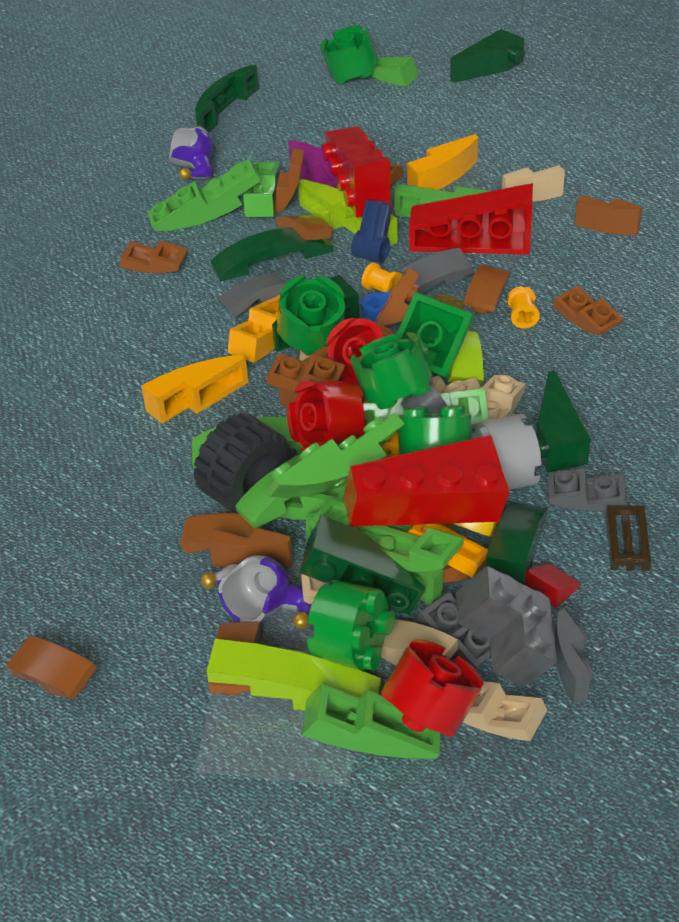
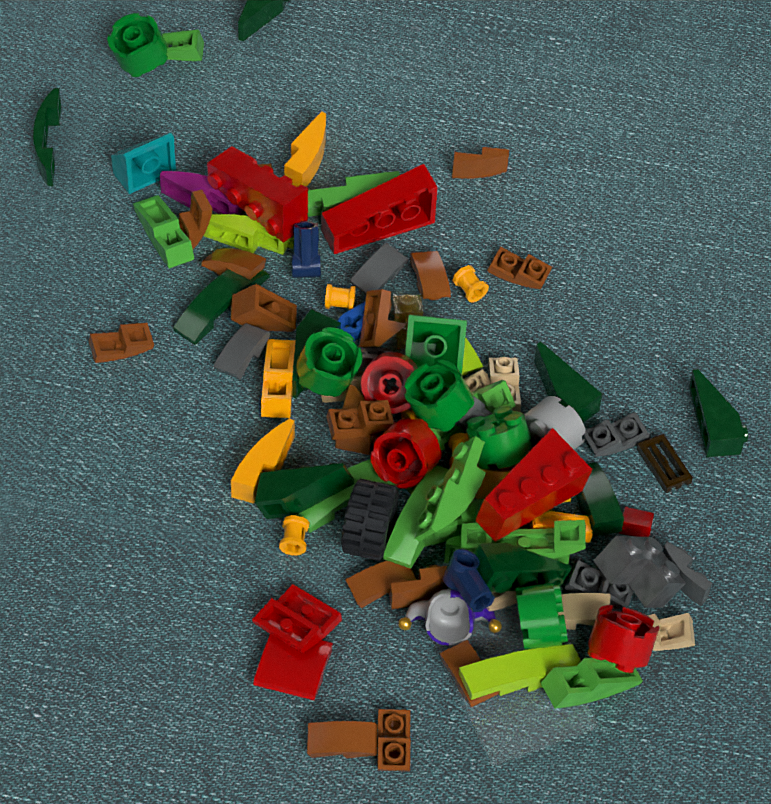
camera: 35 degrees left, 10 degrees up
bright green slope [147,158,261,231] -> none
piece [168,126,213,181] -> none
tan slope [502,165,565,202] -> none
none -> teal slope [111,133,176,194]
none -> dark orange slope [231,284,297,332]
none -> red slope [252,584,342,653]
none -> red slope [253,634,333,700]
none -> dark green slope [255,463,355,519]
none -> light orange bush [279,515,310,556]
none -> dark orange slope [378,709,411,772]
none -> dark blue piece [443,549,495,612]

